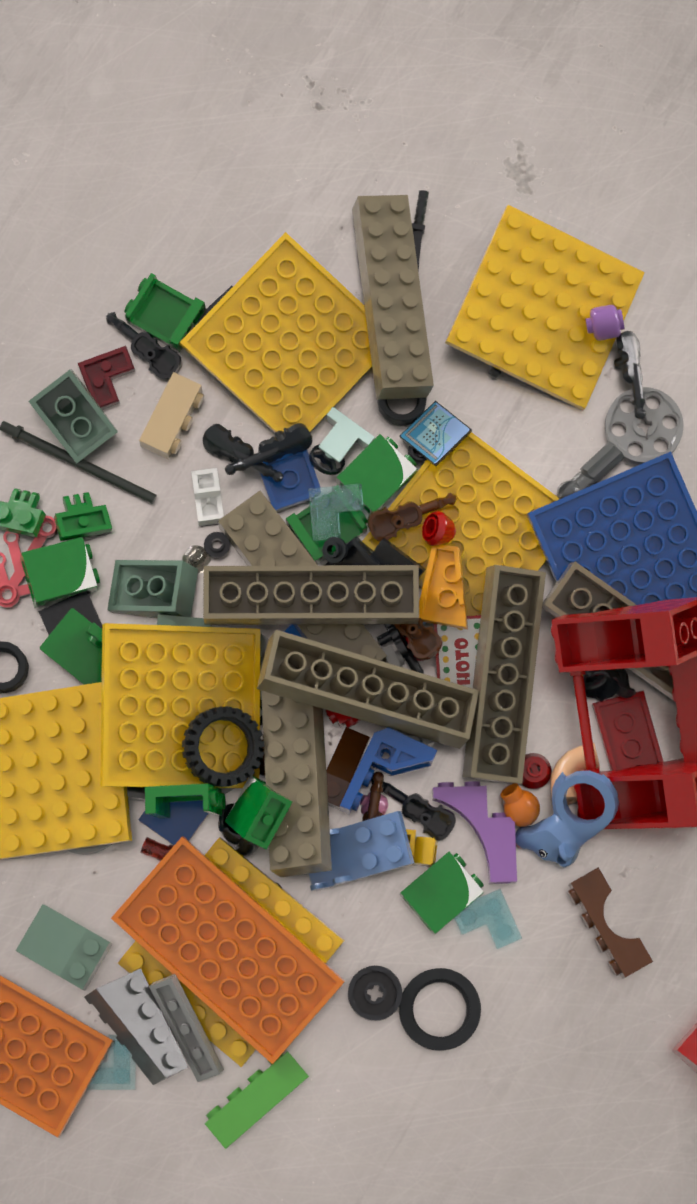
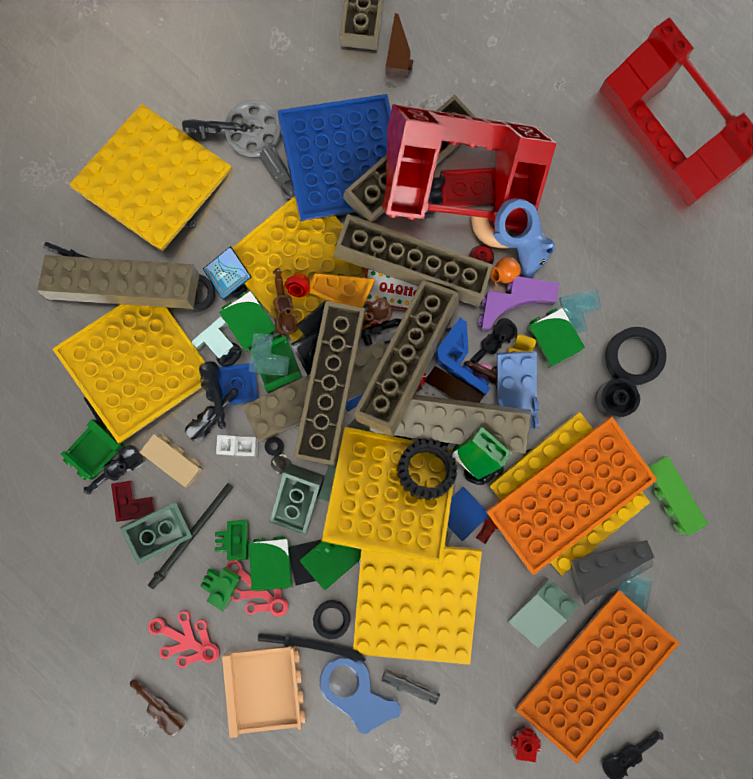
camera: 75 degrees left, 5 degrees up
green panel [145,784,226,819] -> none
light grey plate [149,974,224,1082] -> none
black plate [322,537,348,563] -> none
reddish brown arch [567,867,653,979] -> none
medium lavender head [585,304,625,341] -> none

